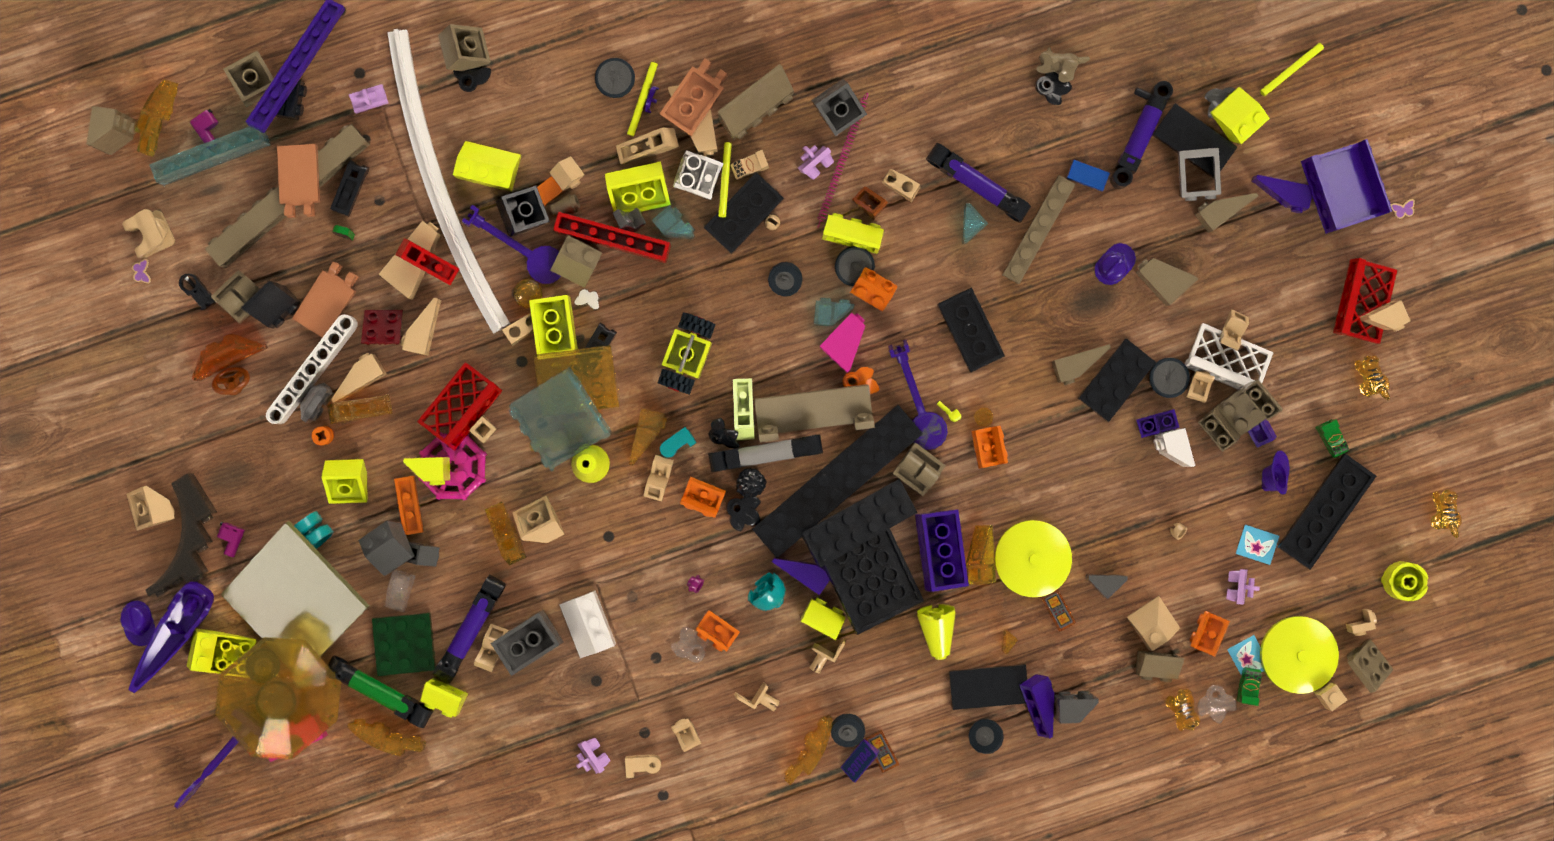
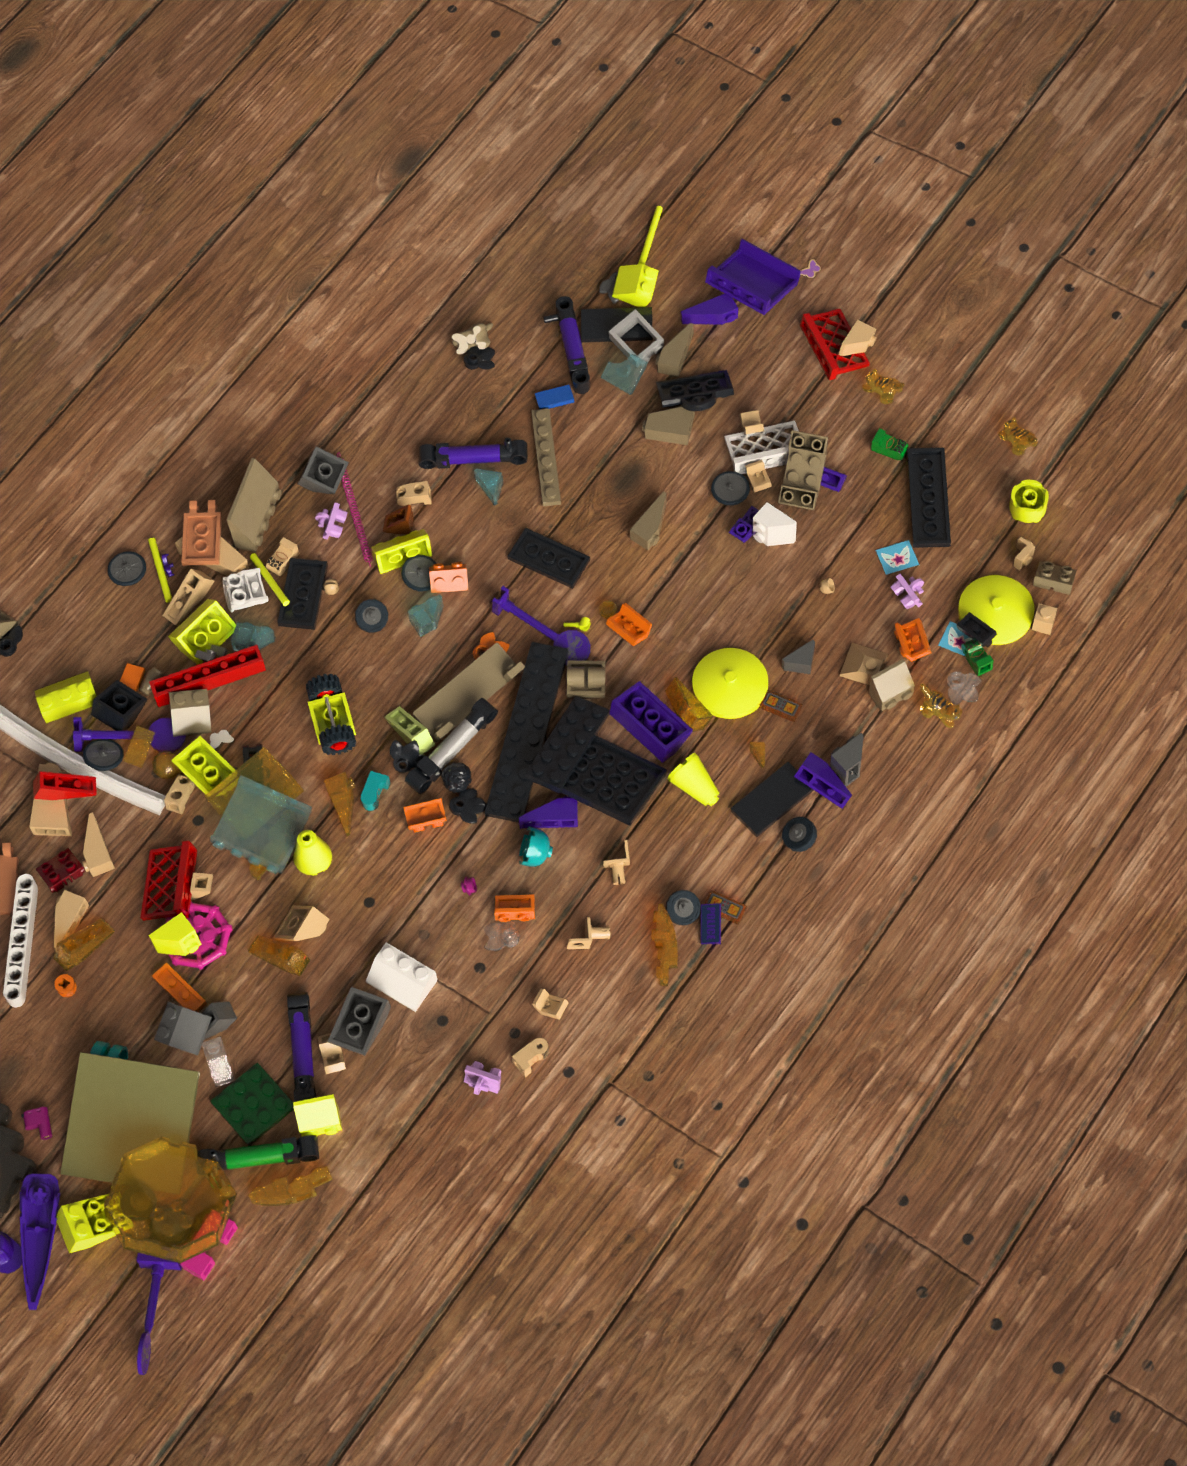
camera: 30 degrees left, 25 degrees down
flat silver slope [300,383,334,423] -> none
neon yellow slope [321,459,368,504] -> none
tan brick [549,156,585,191] -> none
tan slope [643,455,674,502] -> none
neon yellow slope [801,597,846,640] -> none
dark pink slope [819,313,865,373] -> none
black plate [1078,338,1156,422] -> none
dark purple piece [1095,243,1136,285] -> none
dark purple piece [1262,451,1290,495] -> none
none -> dark grey wheel [83,739,124,771]
none -> clear yellow plate [124,726,156,768]
none -> clear light blue tile [601,354,648,395]
none -> black plate [656,370,734,411]
none -> black hinge [956,612,997,648]

